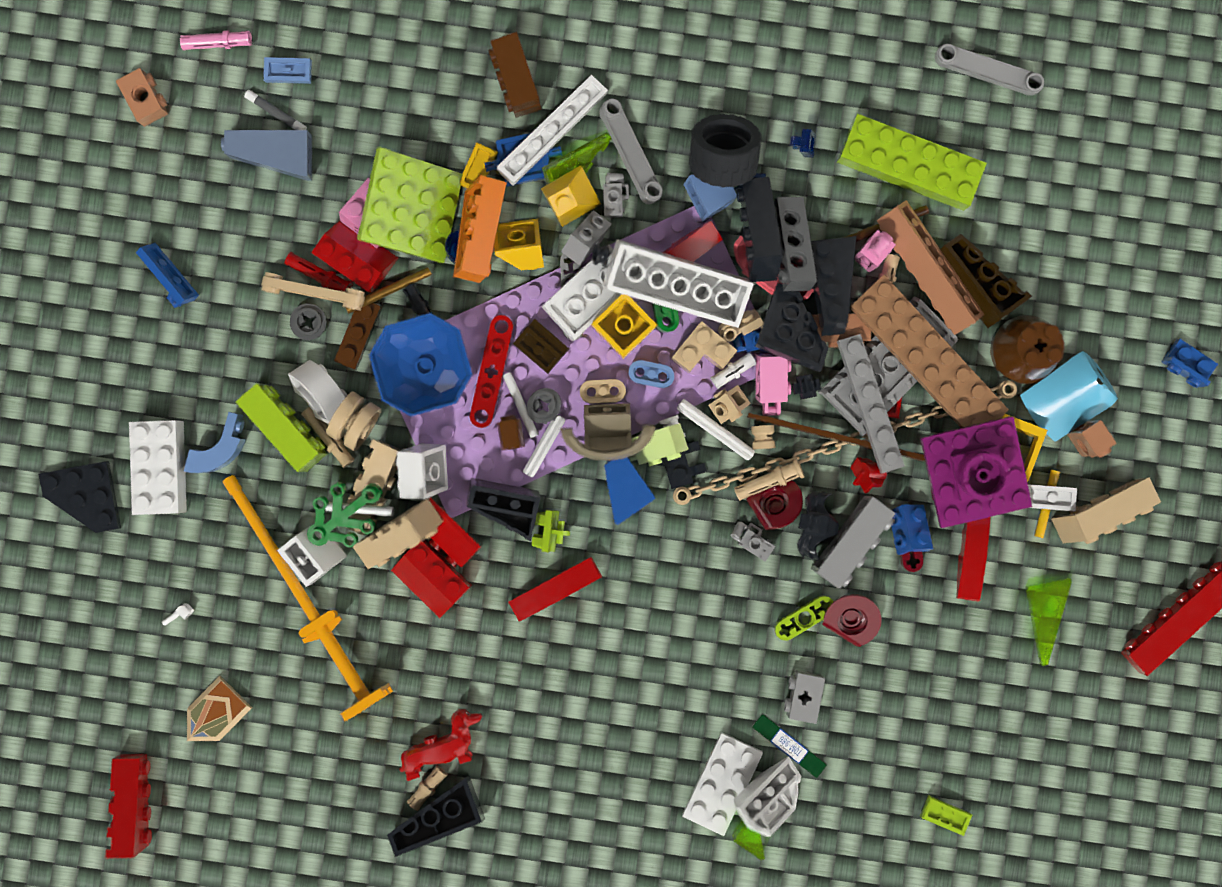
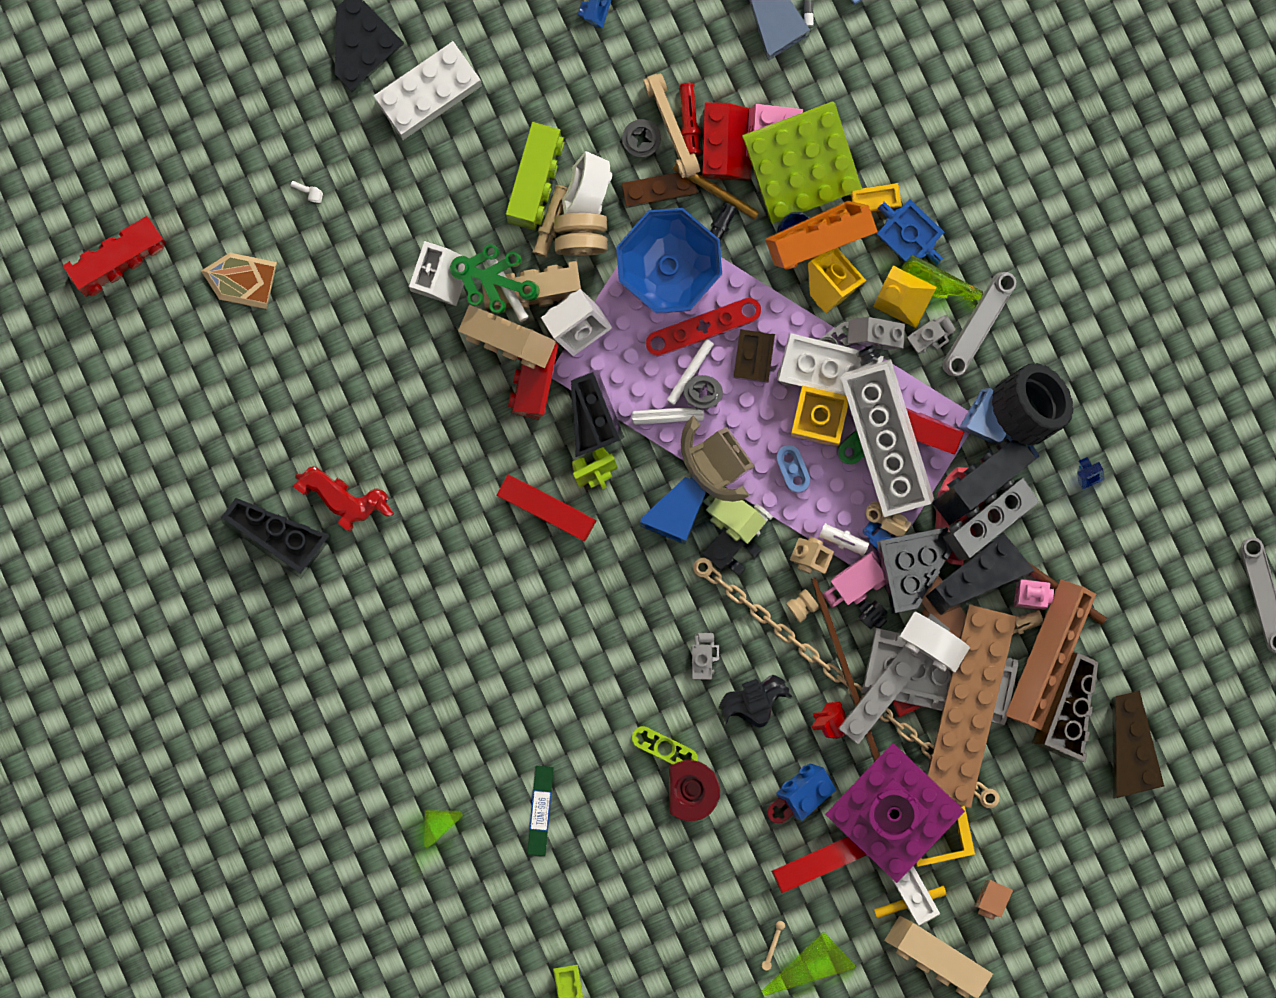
camera: 60 degrees right, 5 degrees down
medium blue arch [184,412,246,473] -> none
light orange piece [222,475,393,722] -> none
red slope [391,538,472,618] -> none
tan pin [407,765,448,811] -> none
reddish brown piece [488,32,541,118] -> none
white plate [496,75,608,186] -> none
reddish brown brick [496,415,525,451] -> none
tan plate [580,379,626,404] -> none
tan brick [671,321,738,373] -> none
white axle [677,399,755,460] -> none
white plate [682,732,763,836] -> none
tan pin [734,458,805,501] -> none
white wedge [734,757,801,837] -> none
dark red hat [746,480,803,530] -> none
light grey brick [784,670,825,724] -> none
light grey brick [811,496,896,589] -> none
lime brick [836,114,987,211] -> none
reddish brown cone [990,315,1064,384] -> none
medium azure piece [1020,351,1118,442] -> none
blue bracket [1162,339,1218,388] -> none
none -> tan hinge [762,921,785,971]
none -> white brick [900,612,970,672]
none -> dark brown wedge [1112,691,1164,799]

